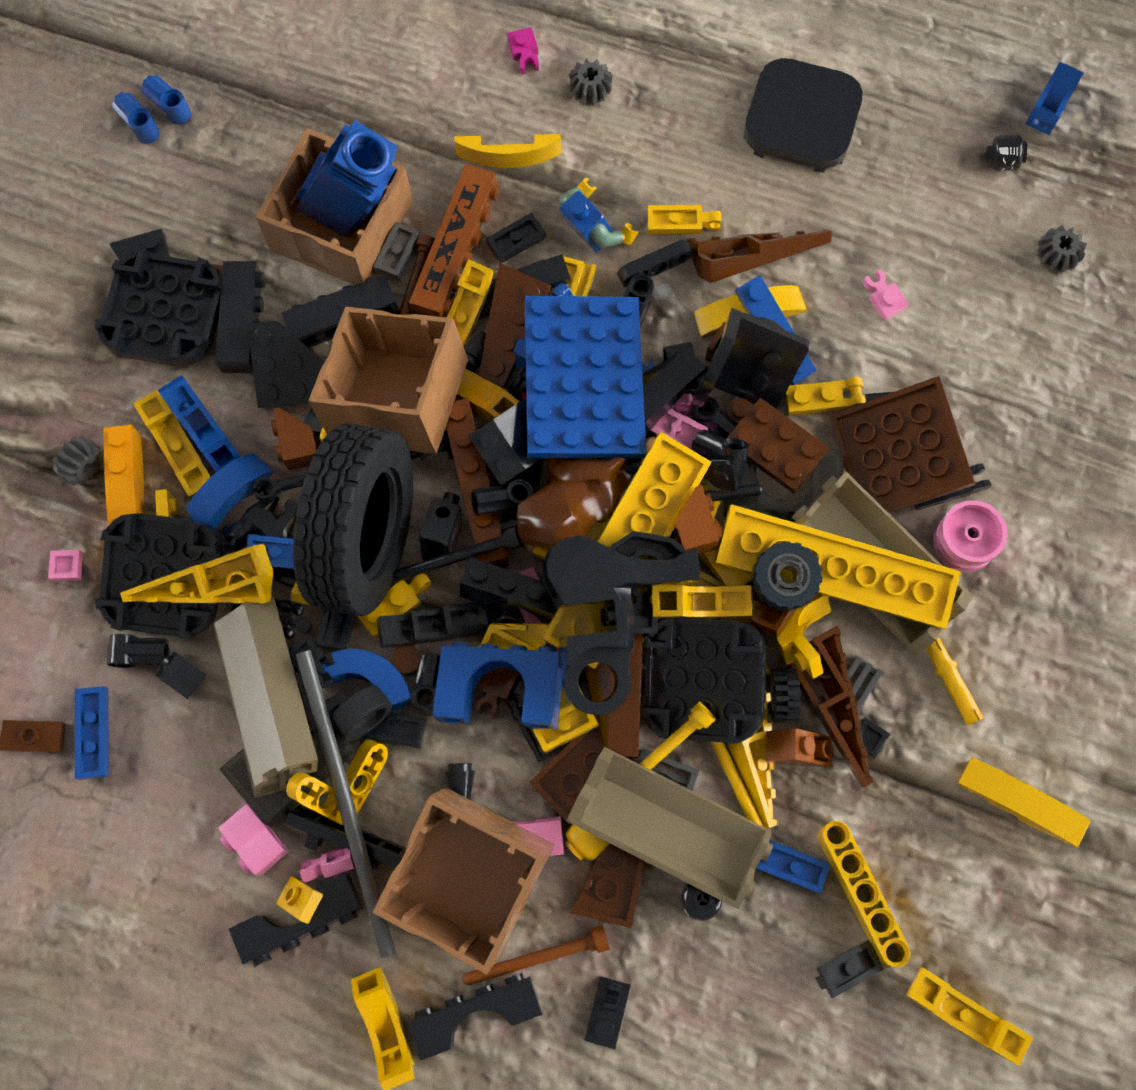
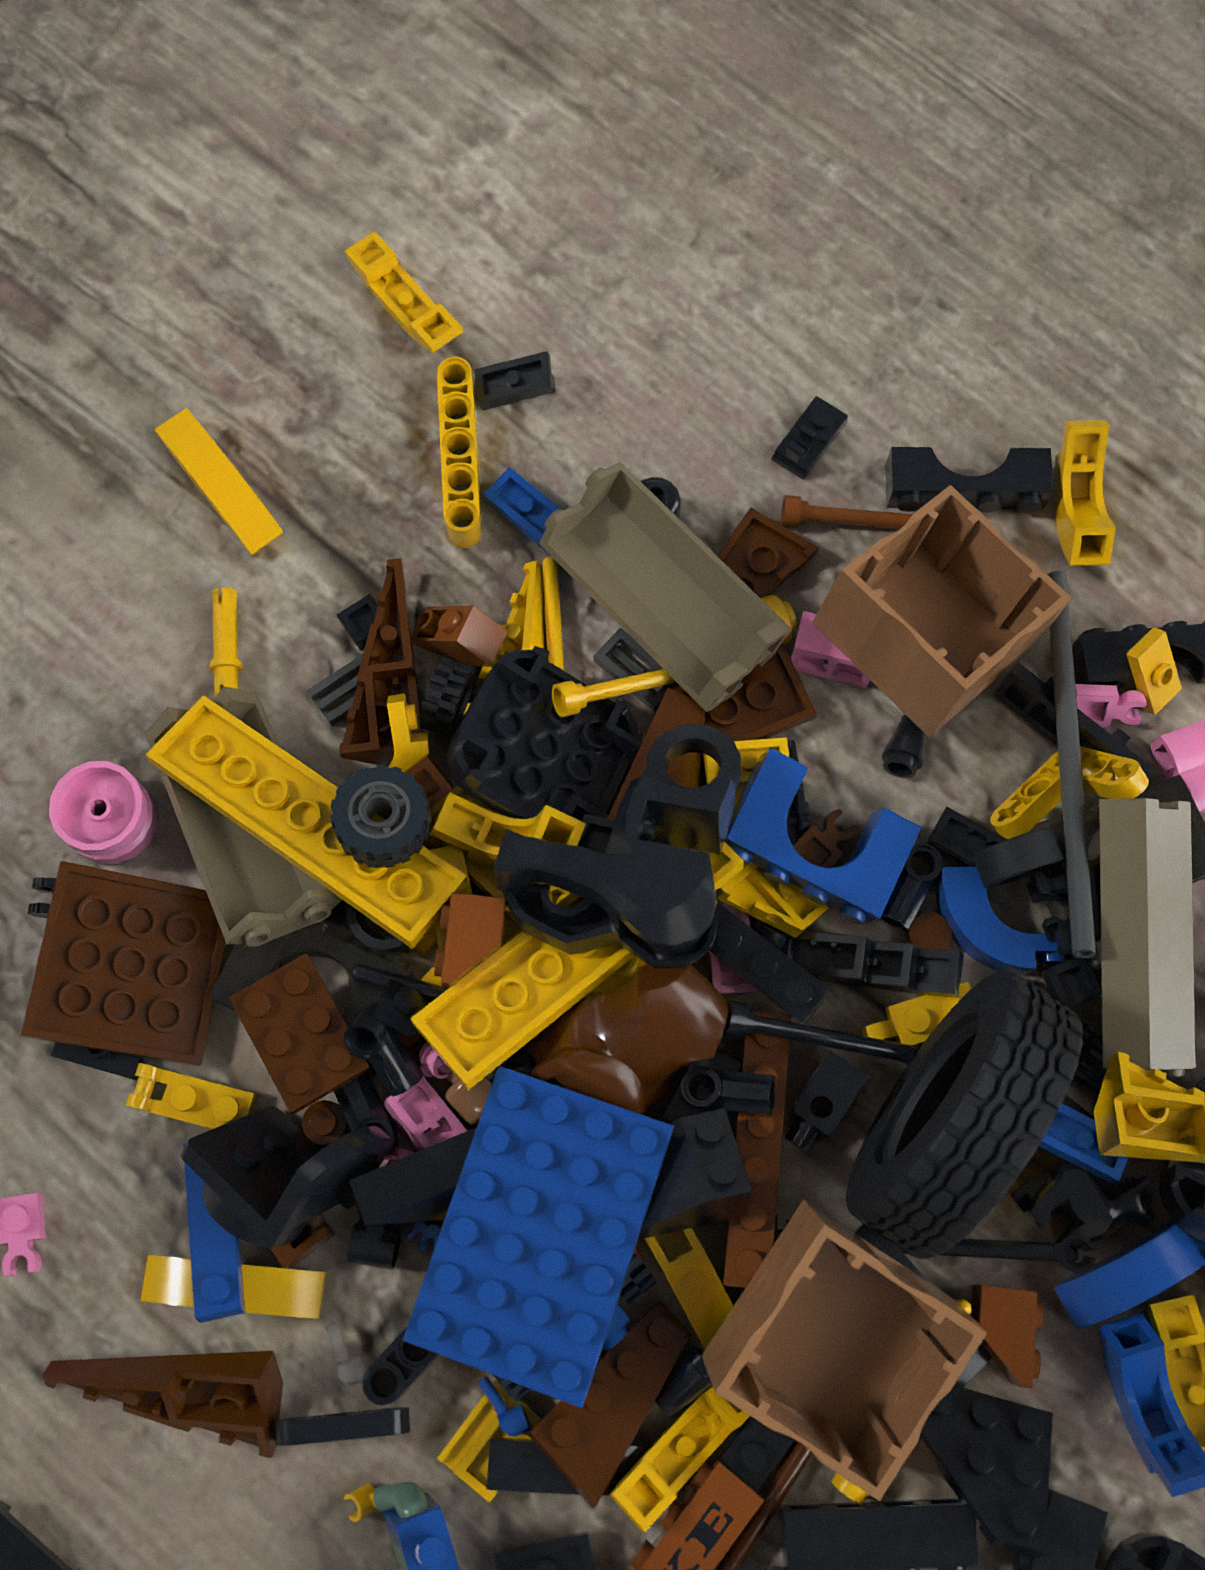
camera: 160 degrees left, 0 degrees up
yellow plate [648,205,721,235] -> none

